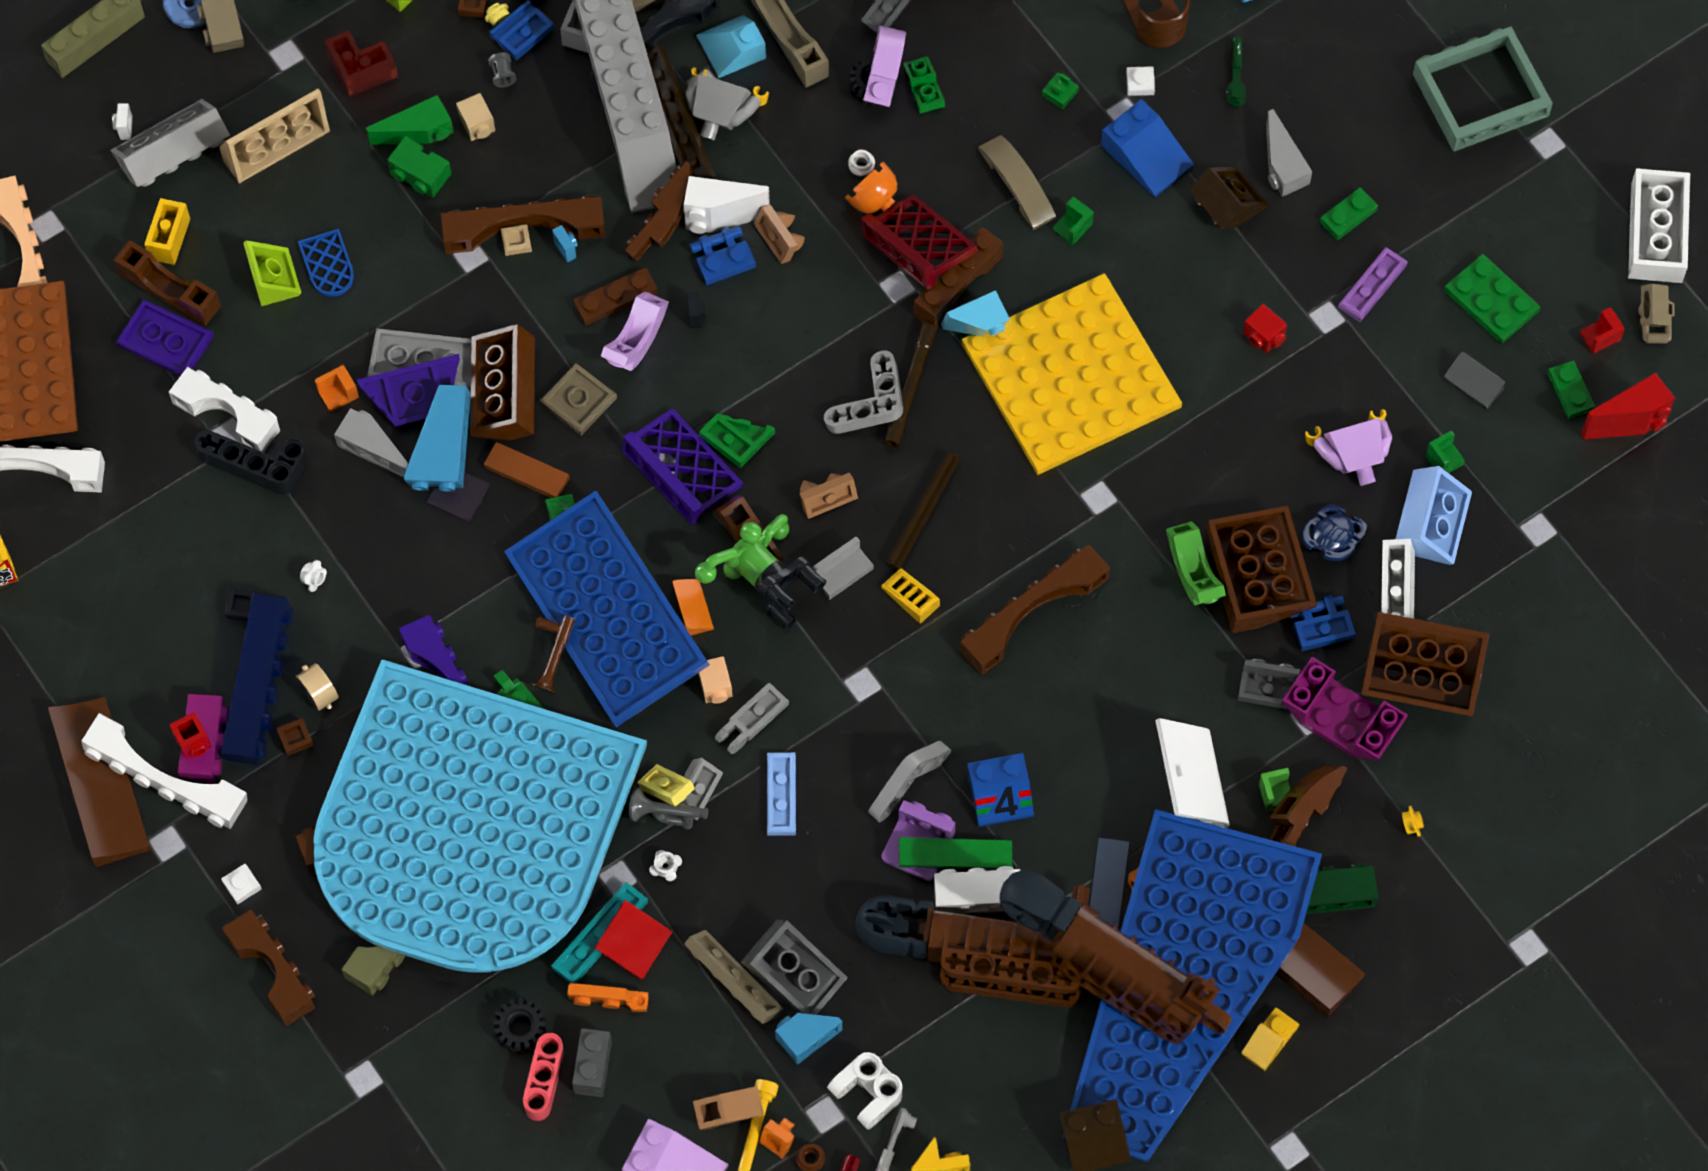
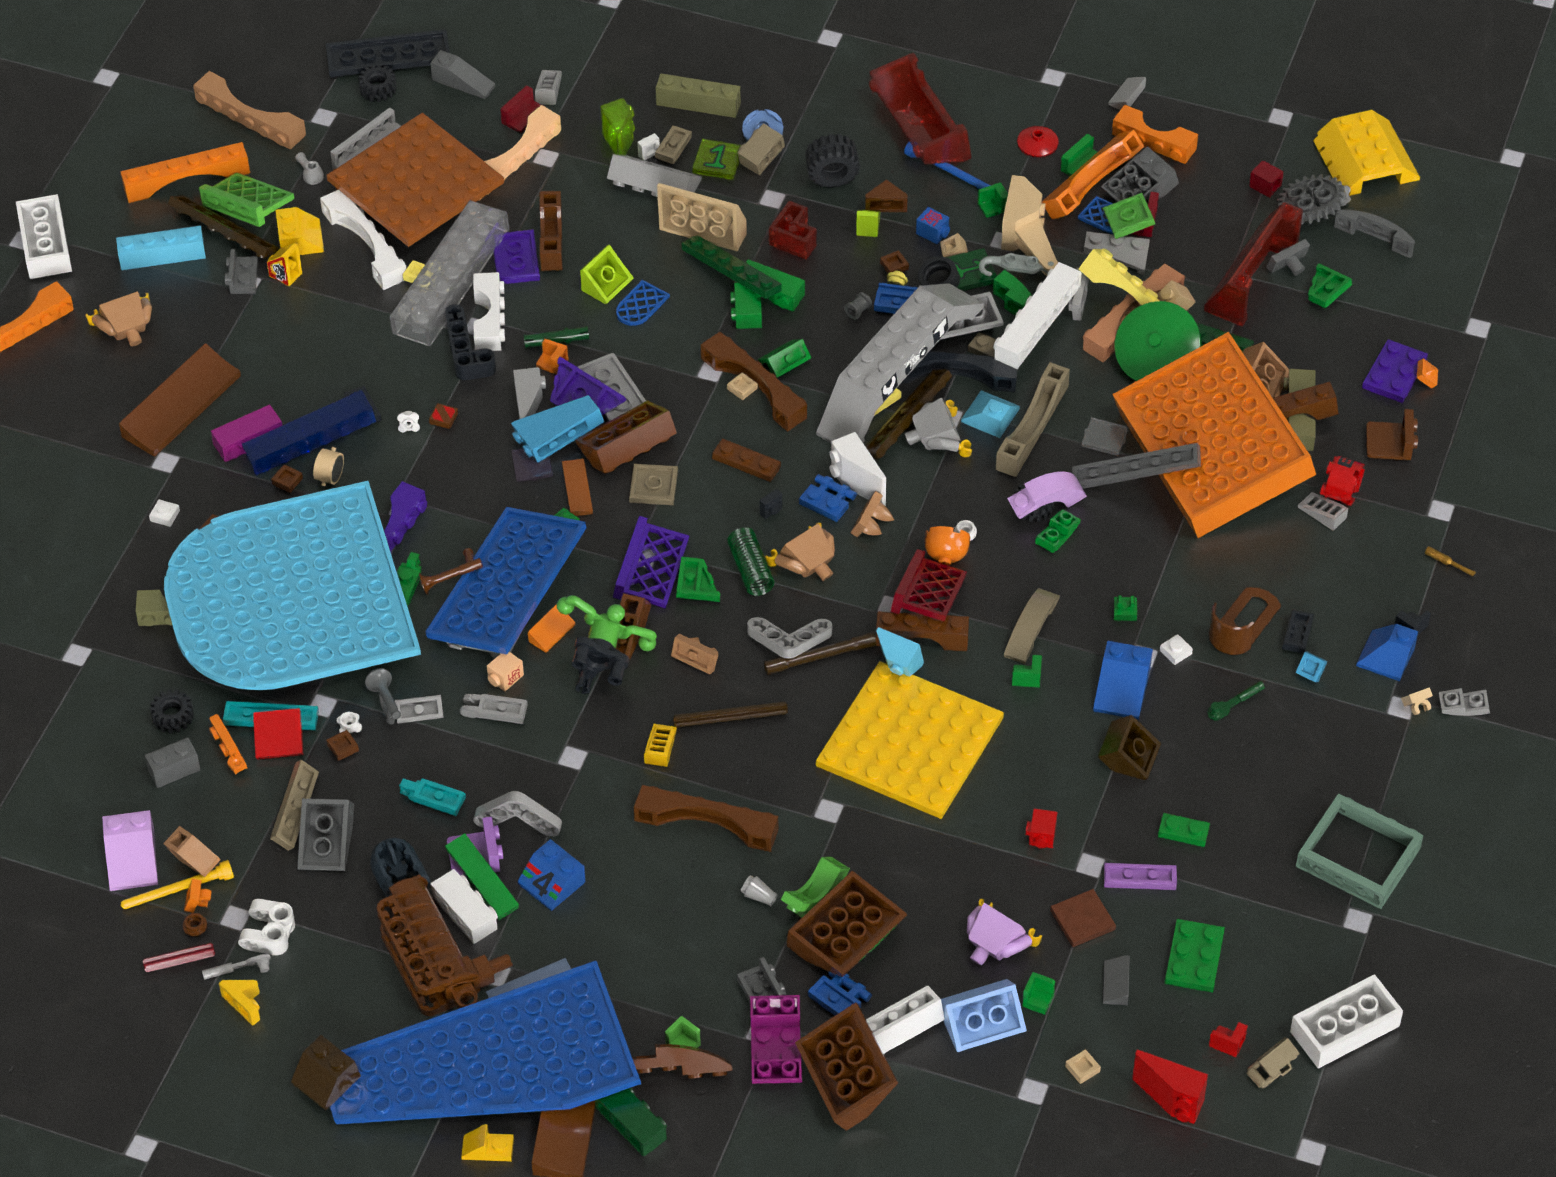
camera: 55 degrees right, 15 degrees down
white arch [81,713,248,829] -> none
yellow brick [144,198,190,265] -> none
red brick [169,712,212,760] -> none
reddish brown arch [222,909,315,1026] -> none
tan brick [456,93,495,141] -> none
coral beam [523,1033,564,1121] -> none
dark azure plate [552,225,578,262] -> none
lavender arch [601,292,669,371] -> none
reddish brown slope [625,162,693,262] -> none
light yellow plate [637,764,695,807] -> none
light blue tile [767,752,796,836] -> none
dark azure slope [775,1013,842,1065] -> none
light grey panel [813,537,874,600] -> none
reddish brown piece [999,869,1232,1045] -> none
white door [1155,718,1230,828] -> none
light grey slope [1266,109,1312,197] -> none
dark blue shield [1301,503,1368,561] -> none
yellow plate [1402,806,1424,837] -> none
green plate [1547,361,1595,419] -> none
none -> reddish brown plate [327,730,359,761]
none -> clear brick [389,200,509,346]
none -> teal hinge [399,778,466,816]
none -> light yellow plate [403,260,432,287]
none -> reddish brown tile [429,403,458,429]
none -> dark green pin [524,326,589,349]
none -> clear neon green slope [601,98,635,155]
none -> dark tan plate [655,126,692,164]
none -> dark green plate [681,235,782,299]
none -> clear neon green tile [693,139,741,179]
none -> dark green piece [727,527,775,596]
none -> light grey cone [741,875,778,907]
none -> green panel [758,339,811,378]
none -> medium nougat torso [765,522,835,581]
none -> copper tile [1050,889,1116,947]
none -> tan tile [1065,1049,1101,1084]

